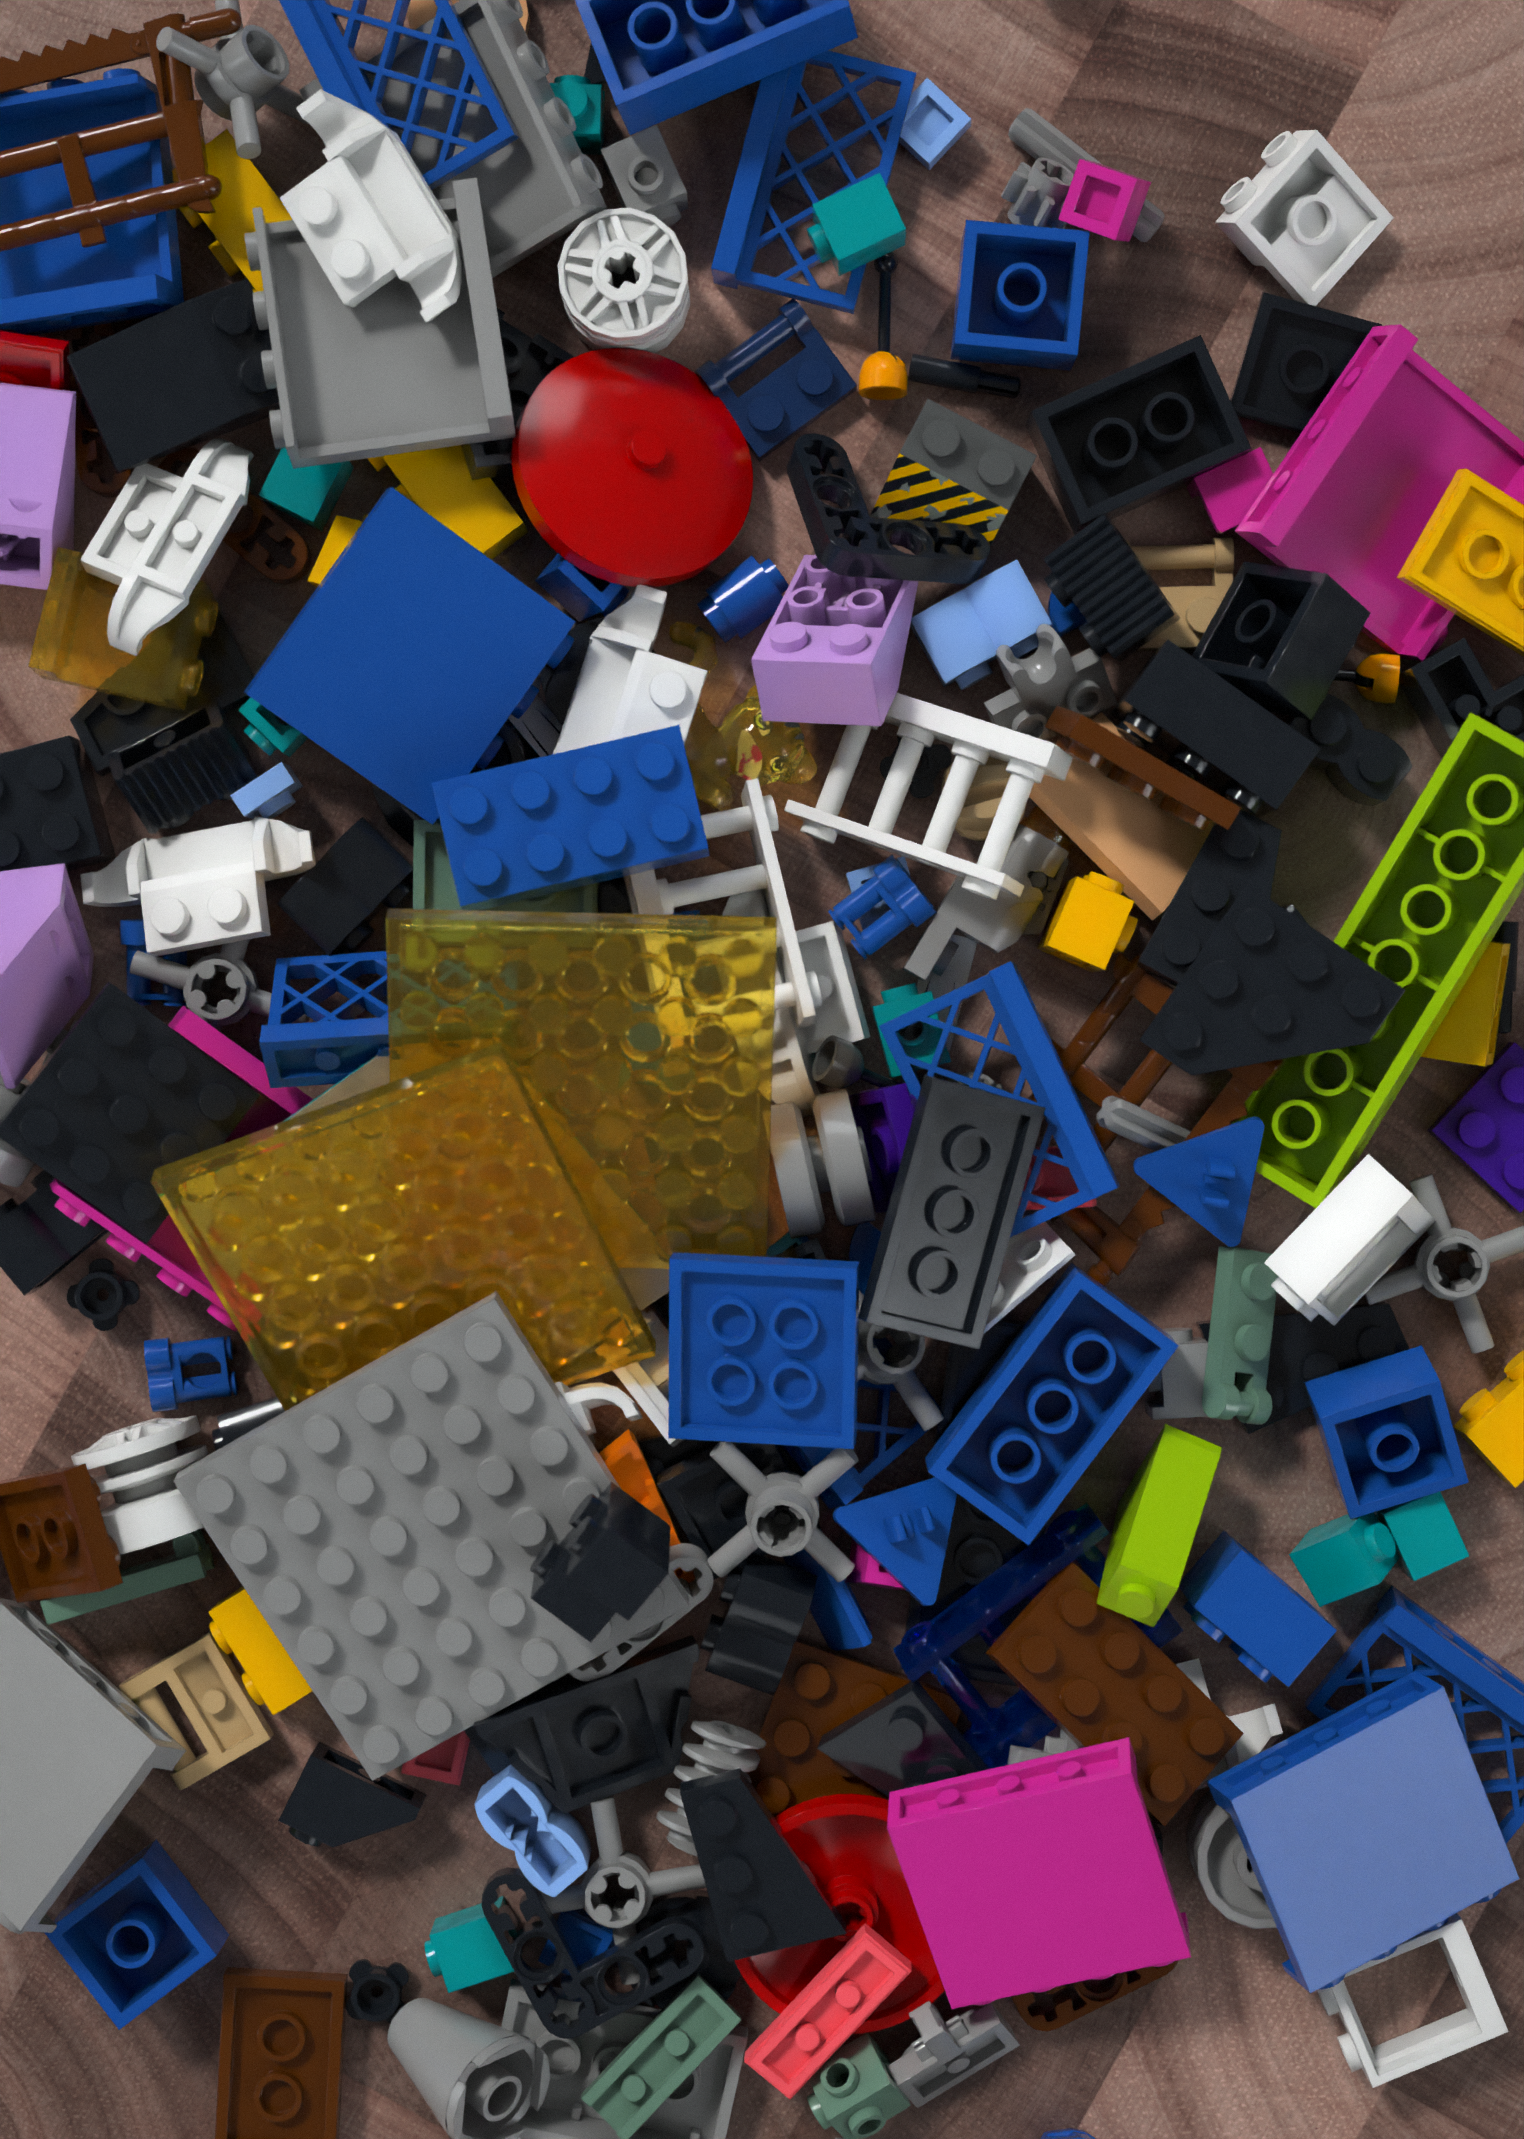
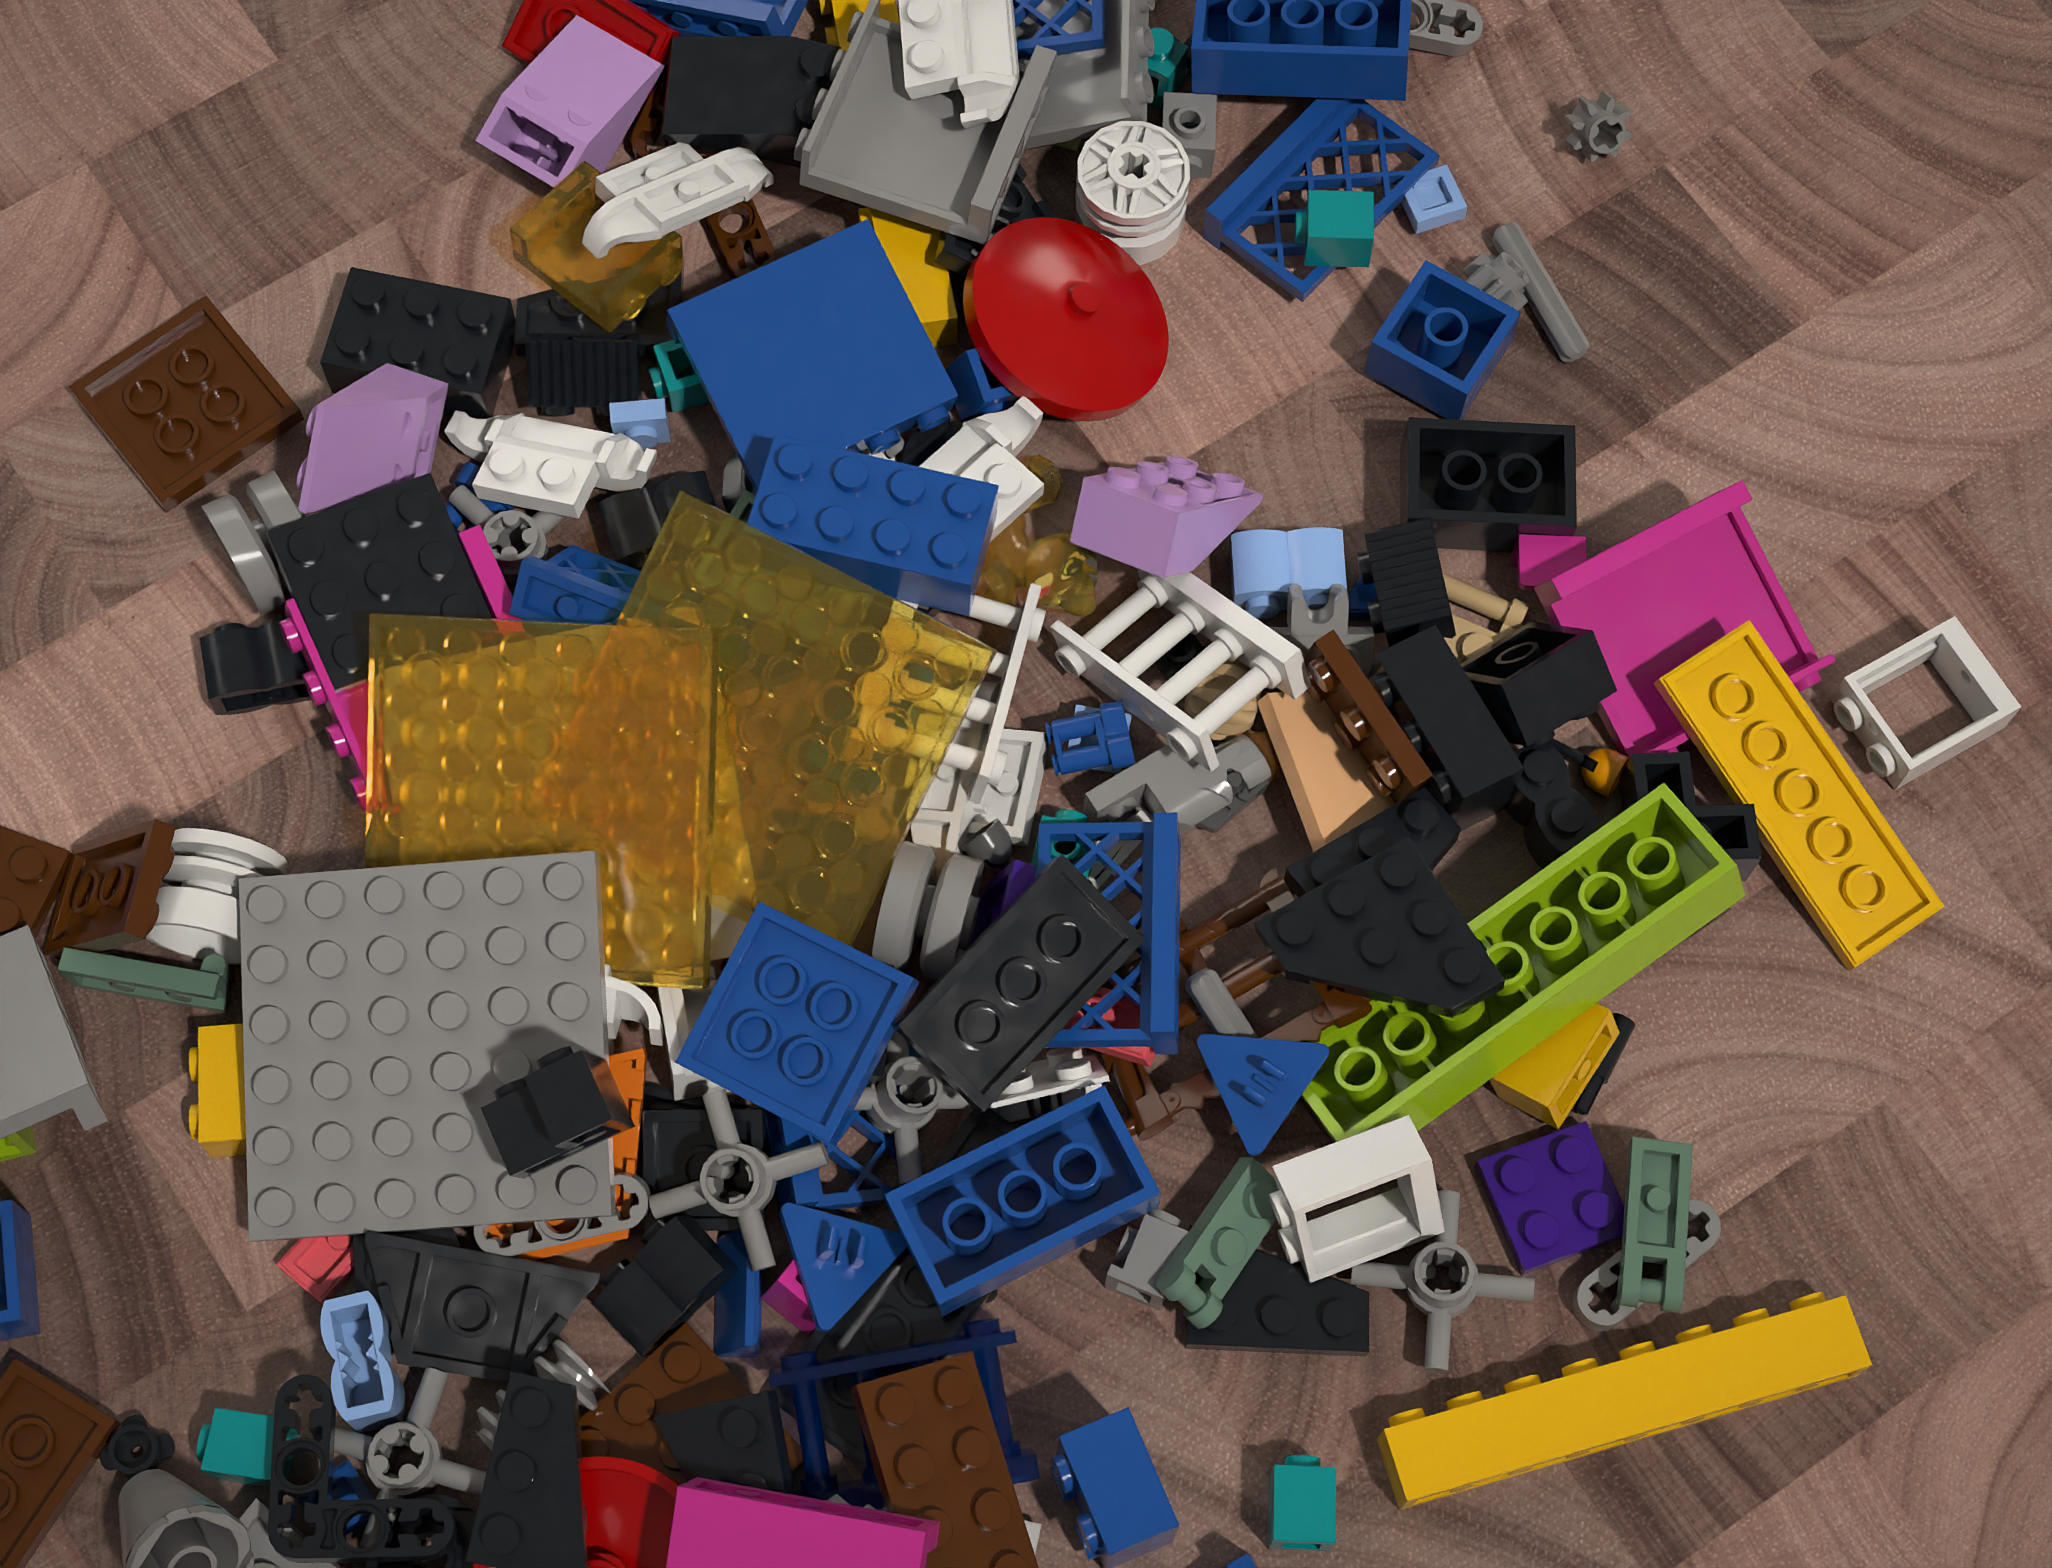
camera: 25 degrees right, 20 degrees down
black plate [67,1258,140,1331] -> none
tan plate [119,1632,274,1790] -> none
blue piece [144,1336,238,1412] -> none
teal brick [259,448,354,532] -> none
black slope [278,1741,427,1848] -> none
dark blue plate [695,298,857,462] -> none
blue brick [697,555,789,643] -> none
black beam [787,433,991,584] -> none
hinge [859,252,908,400] -> none
slope [870,399,1037,547] -> none
black pin [908,354,1021,399] -> none
yellow brick [1037,871,1138,972] -> none
dark pink panel [1058,159,1151,242] -> none
lime slope [1096,1424,1222,1628] -> none
white plate [1215,130,1394,306] -> none
black plate [1230,292,1382,433] -> none
teal brick [1289,1513,1400,1607] -> none
blue brick [1304,1345,1469,1519] -> none

